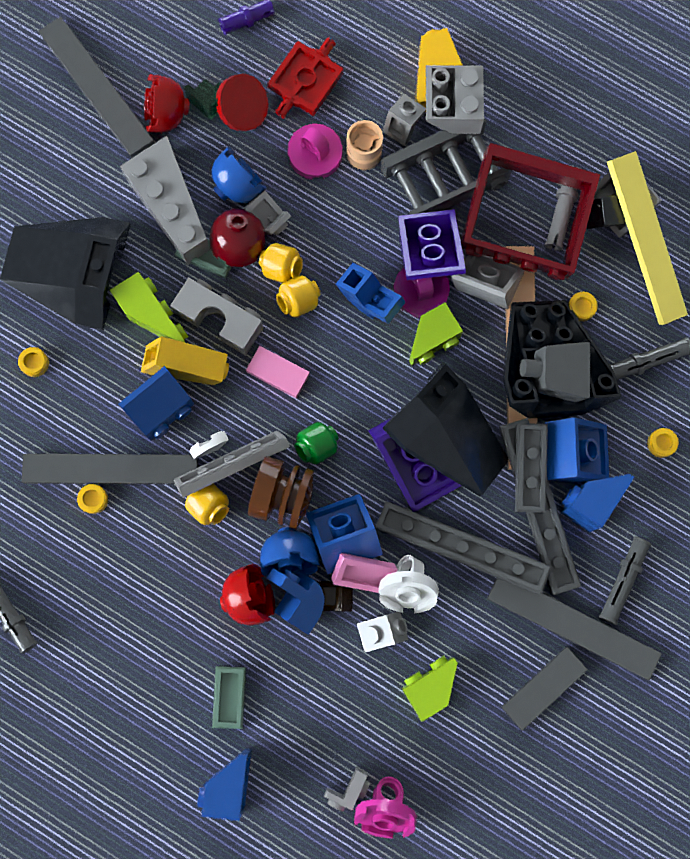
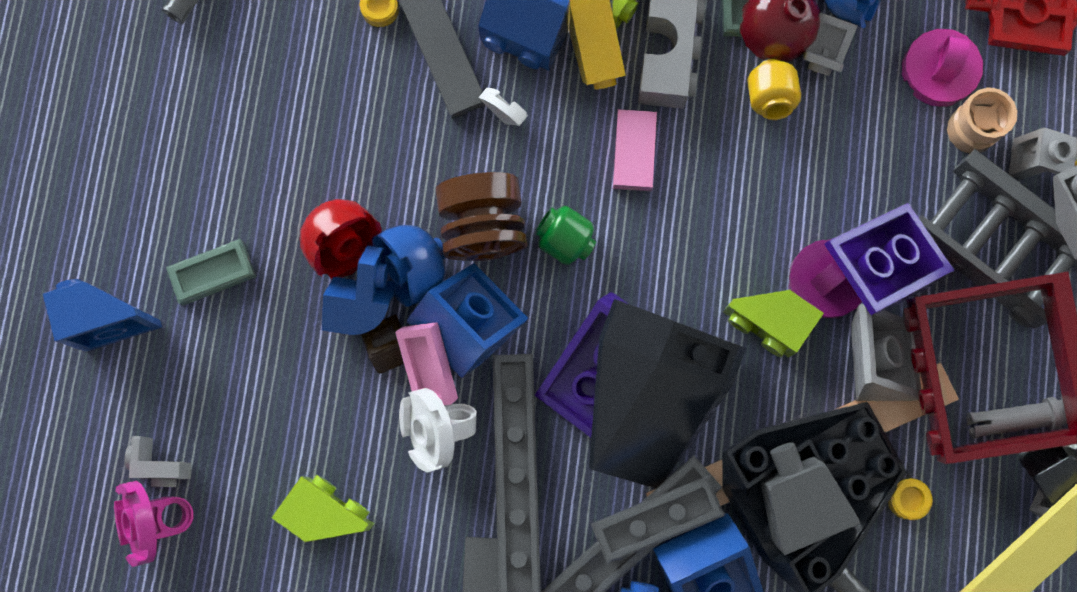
camera: 70 degrees right, 0 degrees up
light grey tile [174,431,290,498] -> none
yellow head [185,483,229,525] -> none
yellow head [276,276,320,318] -> none
blue brick [335,263,406,324] -> none
bracket [357,612,408,652] -> none

